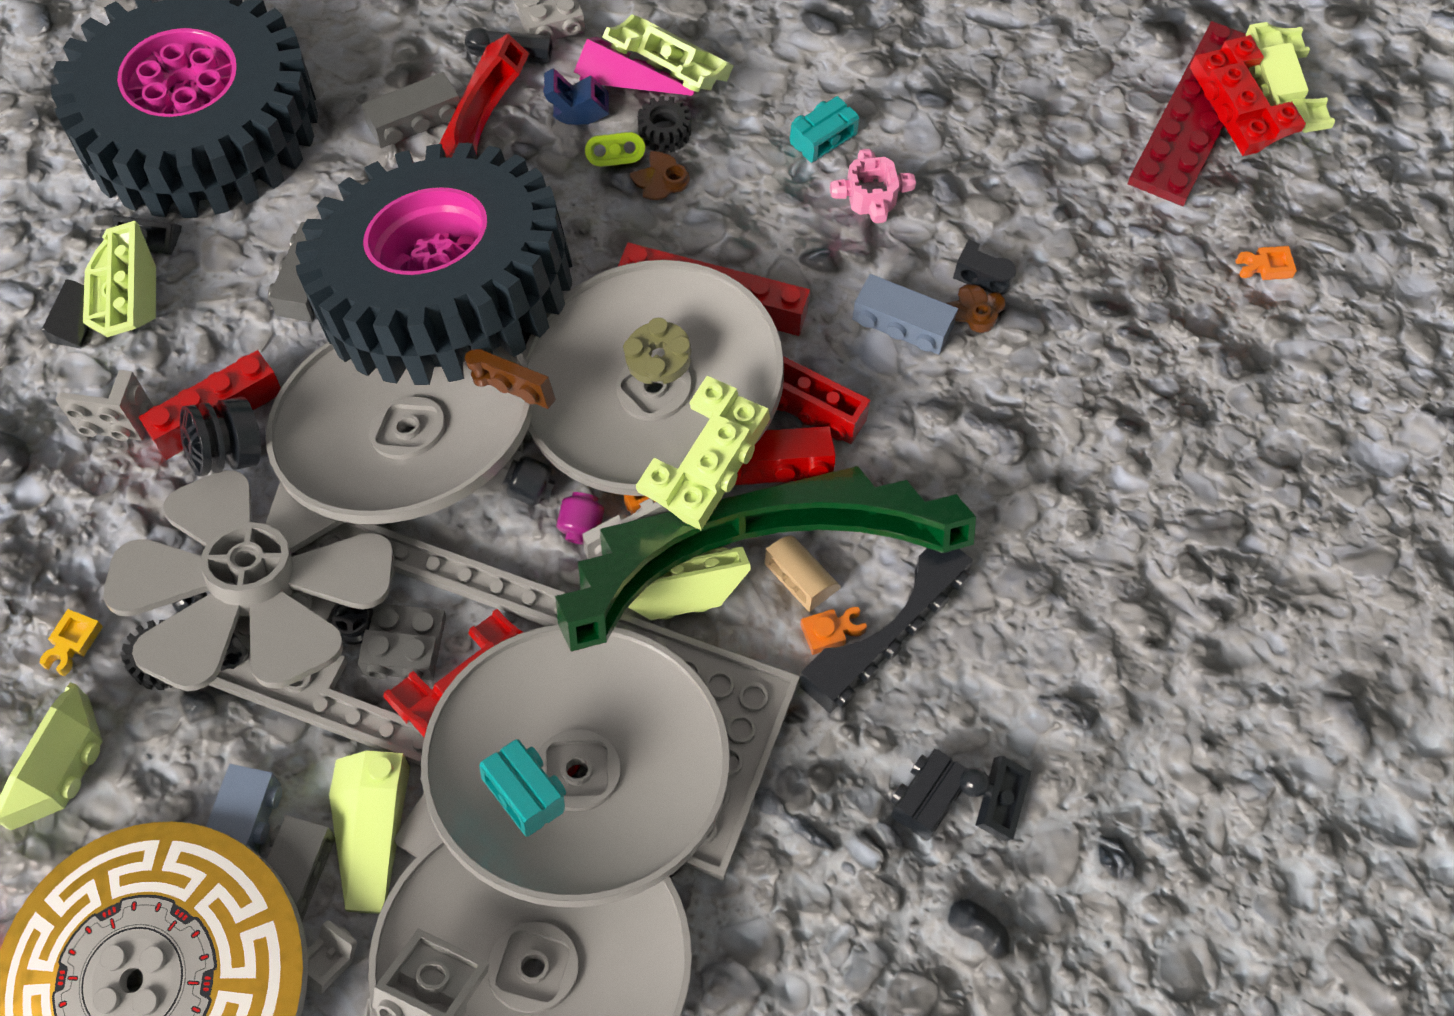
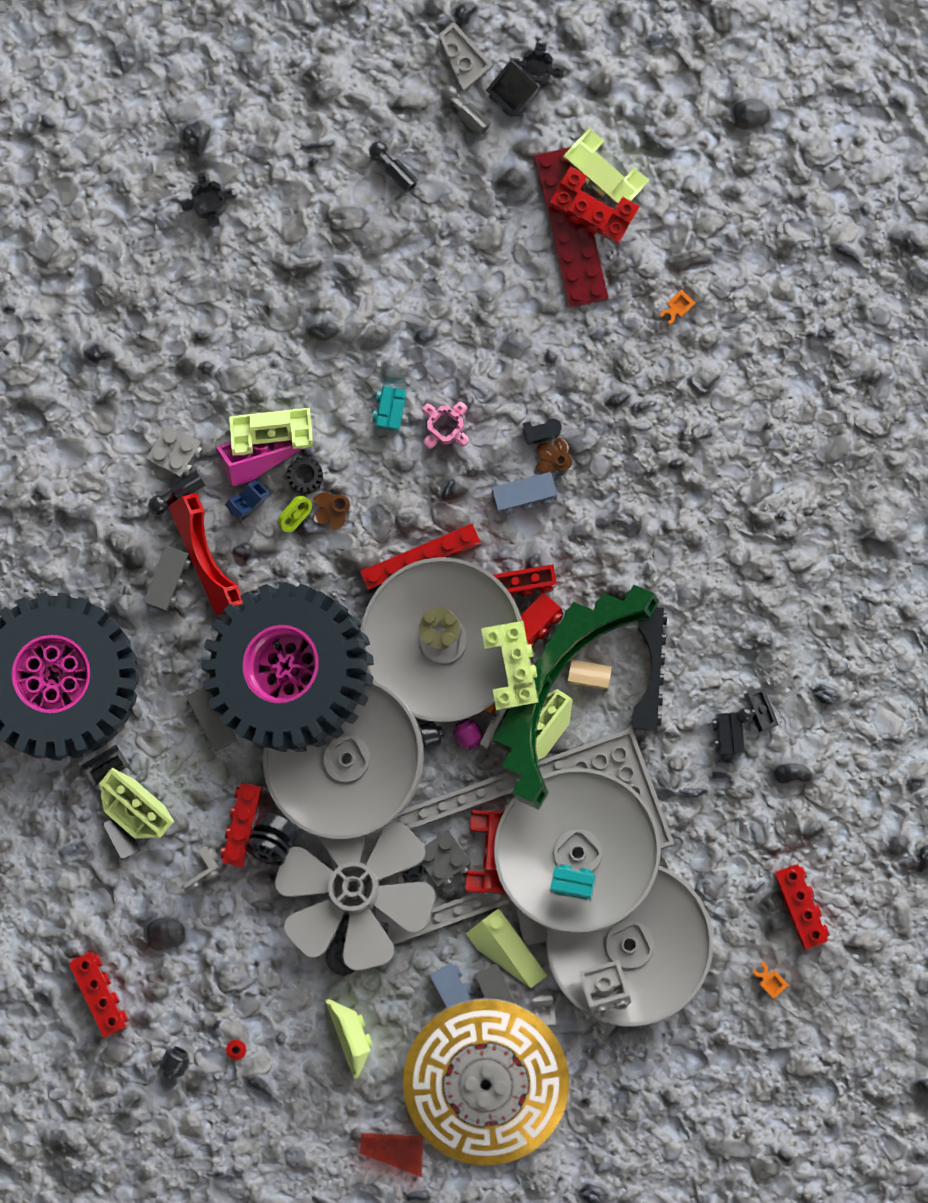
camera: 35 degrees left, 20 degrees up
yellow plate [40,609,103,676] -> none
reddish brown plate [465,349,556,409] -> none
orange plate [800,607,867,655] -> none

